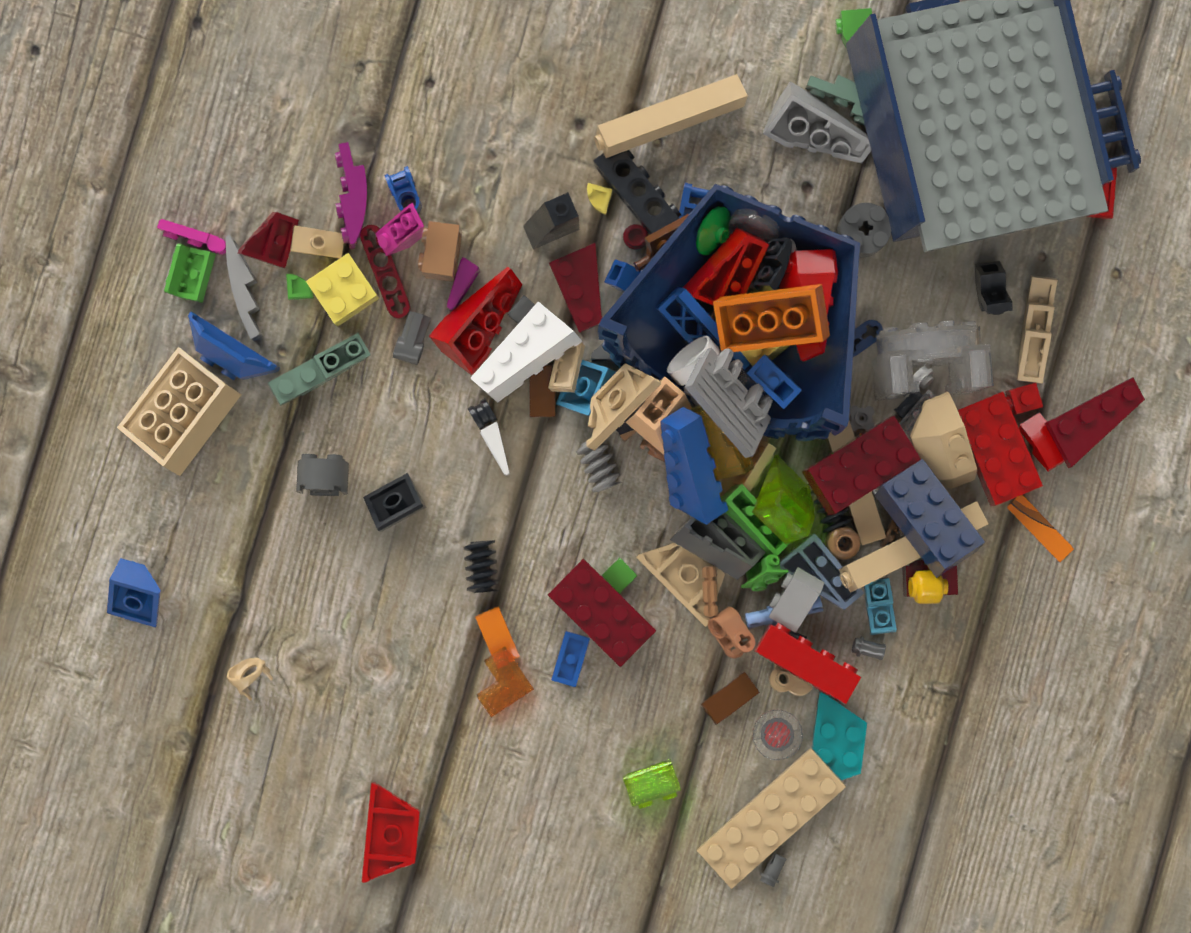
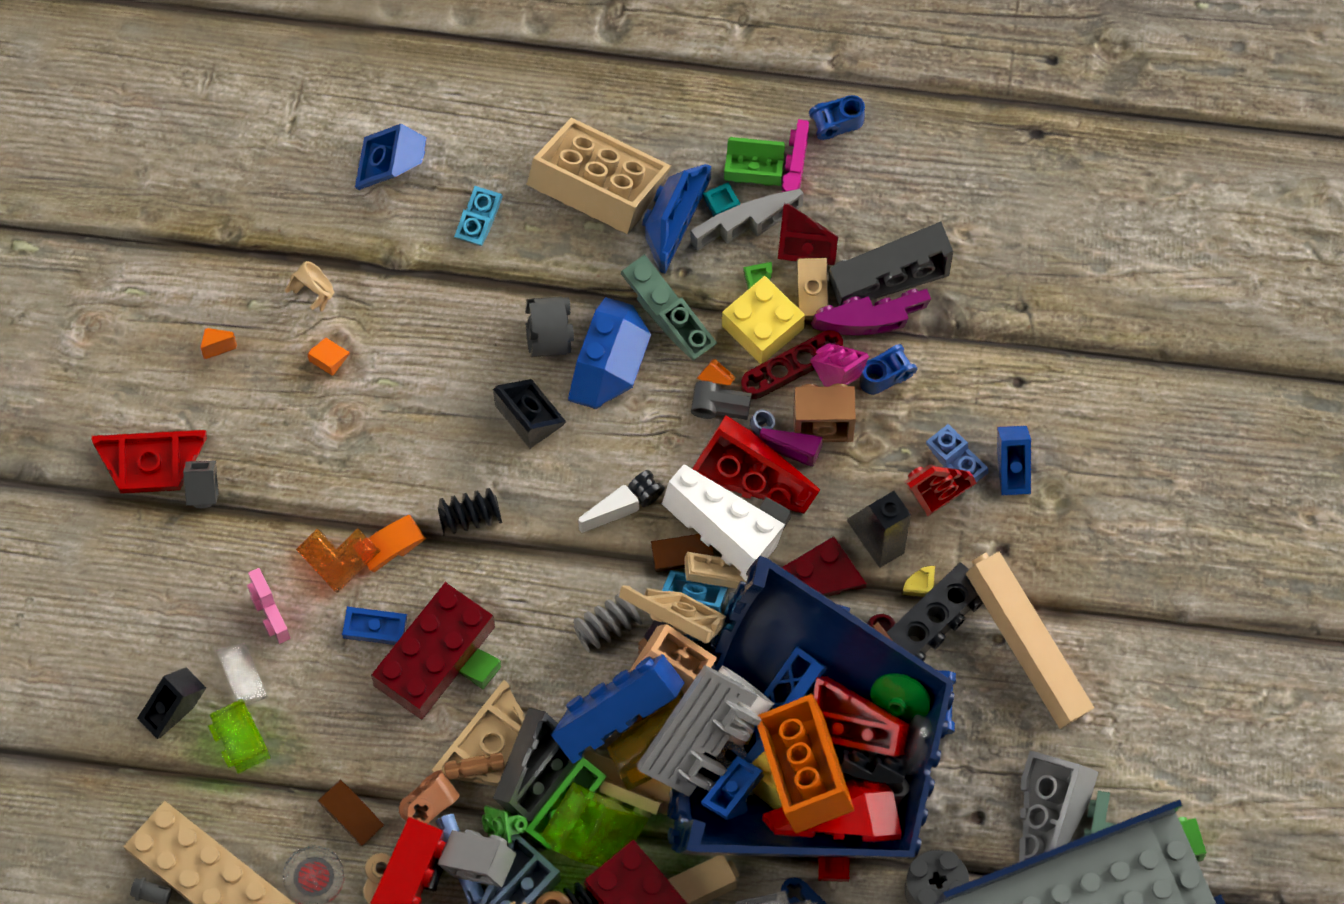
camera: 80 degrees right, 20 degrees down
none -> black slope [137,667,206,739]
none -> dark grey brick [183,460,219,508]
none -> orange slope [201,328,237,359]
none -> clear slope [216,643,268,709]
none -> bright pink plate [247,568,290,644]
none -> orange slope [307,338,350,376]
none -> medium azure slope [454,186,503,246]
none -> blue wedge [568,297,651,409]
none -> orange slope [697,359,735,386]
none -> teal tile [703,182,741,217]
none -> sand blue hinge [750,410,775,436]
none -> blue piece [808,95,865,140]
none -> dark grey wedge [829,221,953,306]
none -> red wedge [904,465,977,516]
none -> medium blue slope [926,424,988,491]
none -> blue slope [997,426,1031,495]

